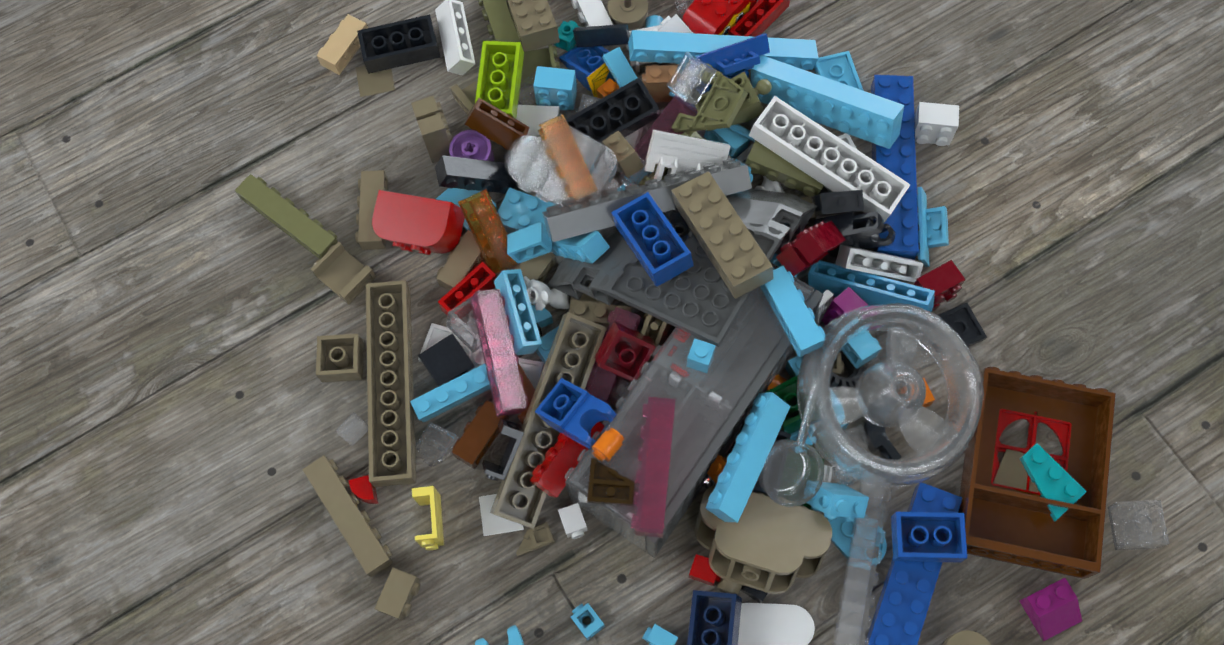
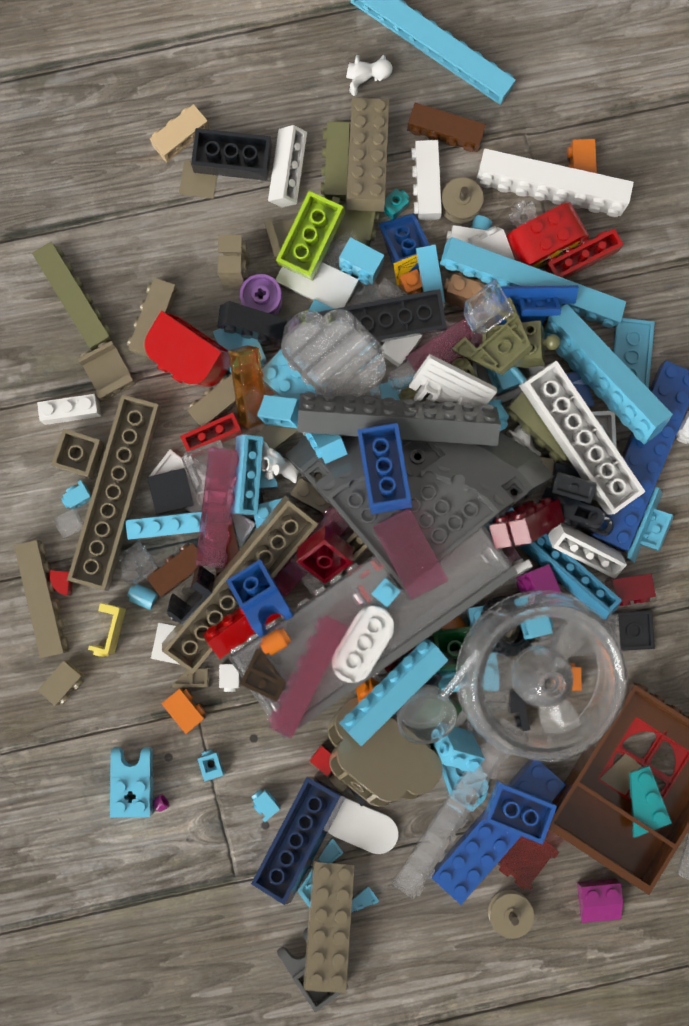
camera: 15 degrees right, 15 degrees up
reddish brown brick [465,98,530,151] -> none
clear orange brick [537,114,598,201] -> none
black tile [573,24,630,47] -> none
dark tan brick [602,131,644,178] -> none
dark tan brick [671,171,773,299] -> none
medium azure brick [760,266,826,357] -> none
none -> white brick [37,394,101,425]
none -> medium azure brick [61,480,92,510]
none -> medium azure brick [127,584,158,610]
none -> orange brick [161,688,206,734]
none -> white tile [332,606,394,683]
none -> clear pink tile [373,508,448,600]
none -> clear red panel [498,836,559,891]

